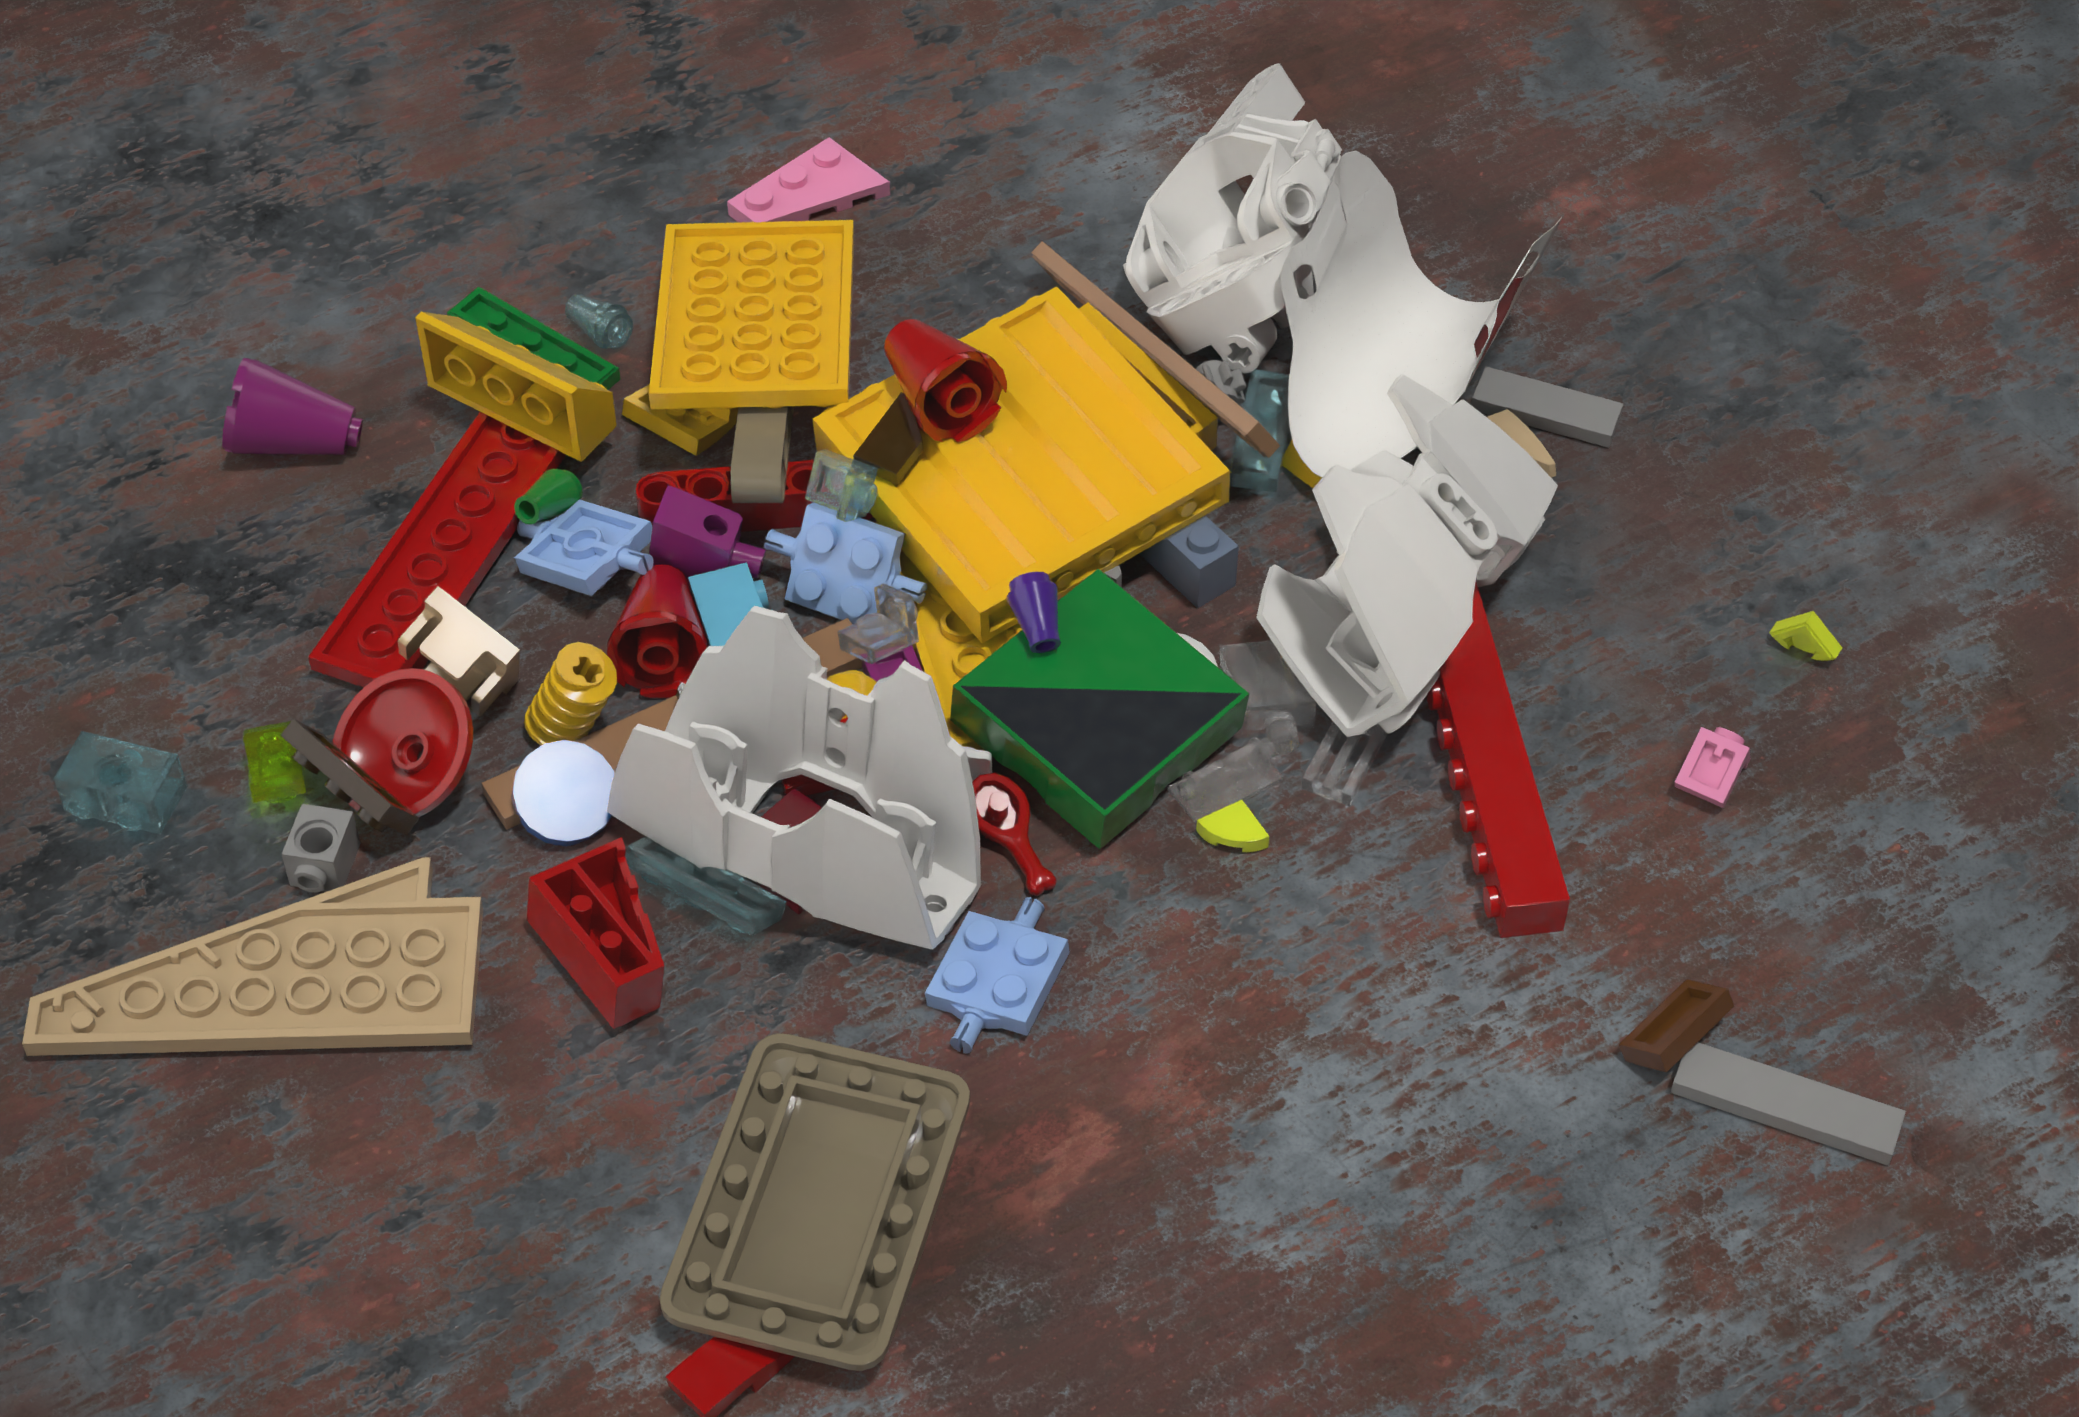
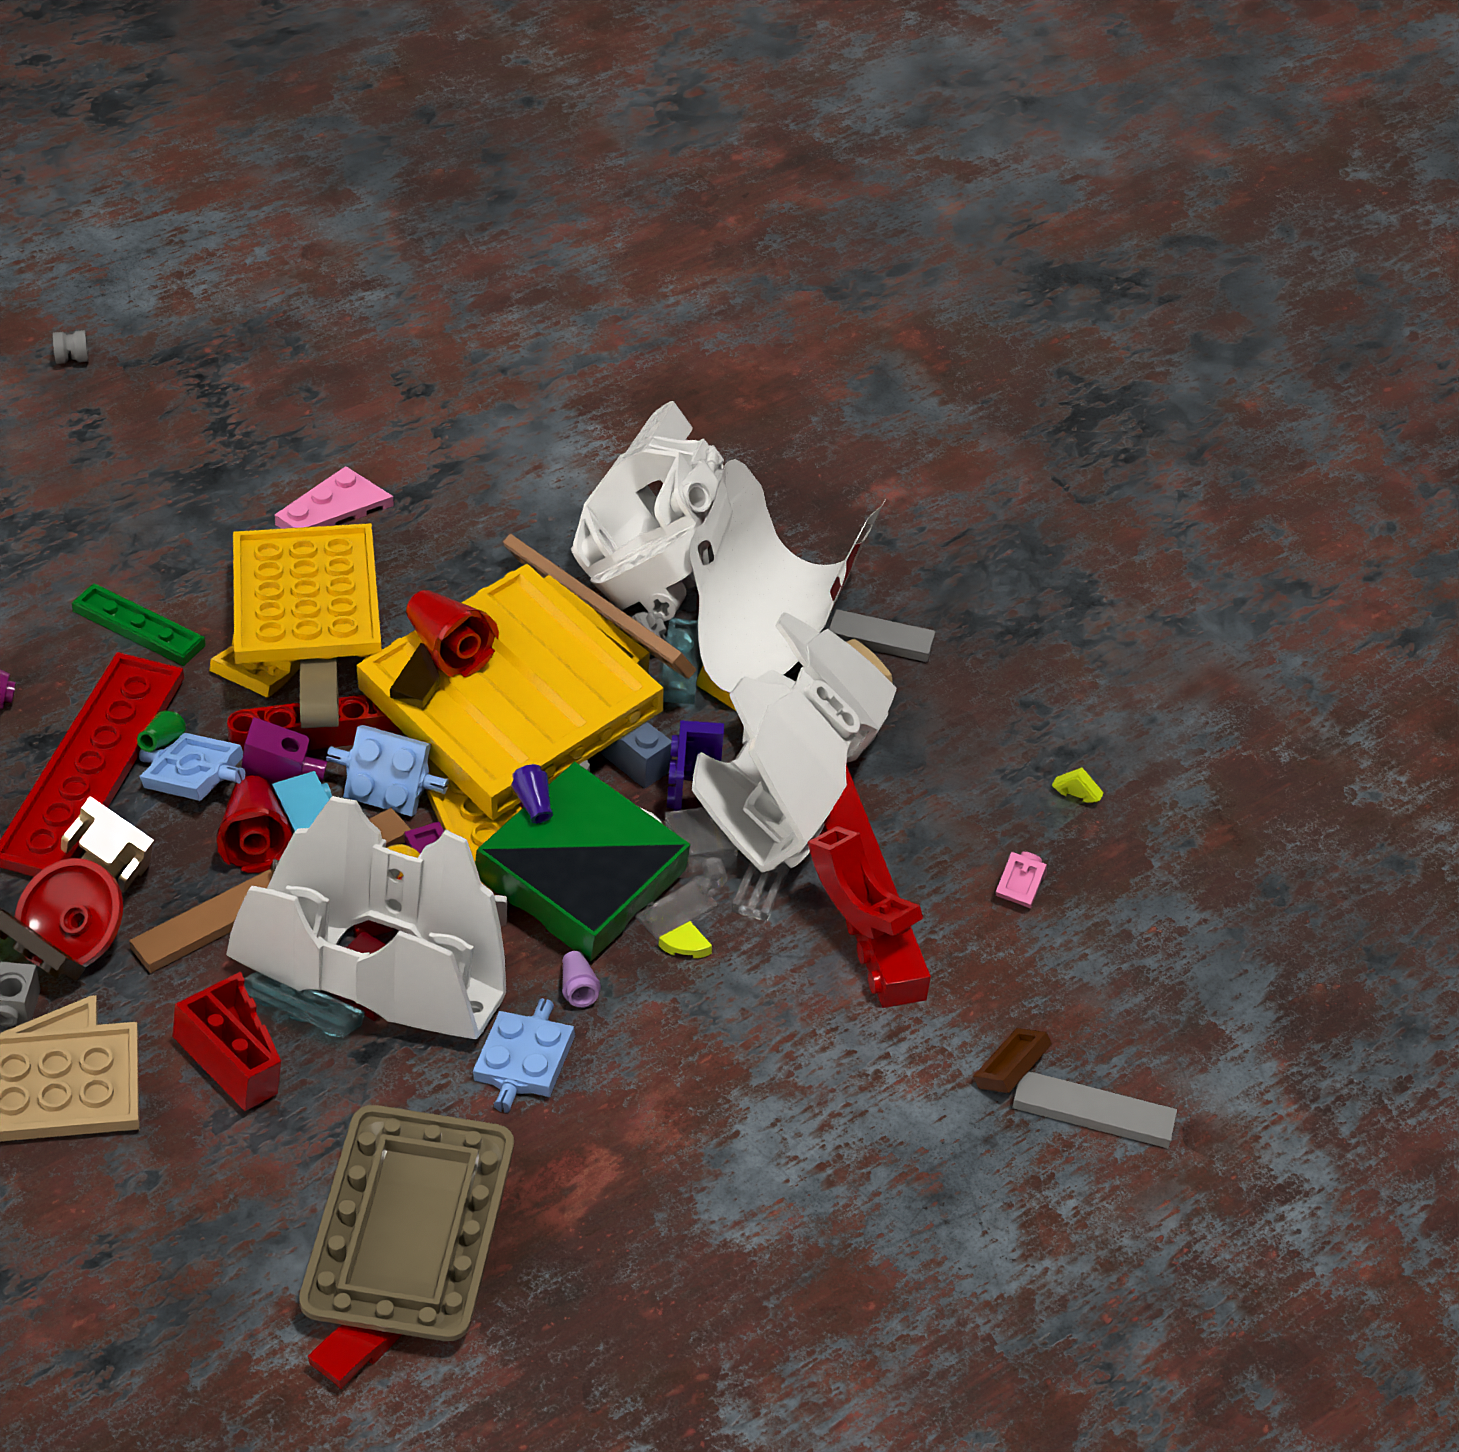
camera: 10 degrees left, 5 degrees down
yellow slope [415,311,617,462] -> none
tile [511,740,615,846] -> none
yellow piece [524,642,617,745] -> none
clear light blue cone [565,294,633,349] -> none
clear light blue bracket [805,449,878,522] -> none
clear bracket [837,583,919,664] -> none
red piece [972,773,1057,897] -> none
none -> lavender cone [562,951,601,1007]
none -> dark purple bracket [667,720,724,821]
none -> red arch [808,826,923,940]

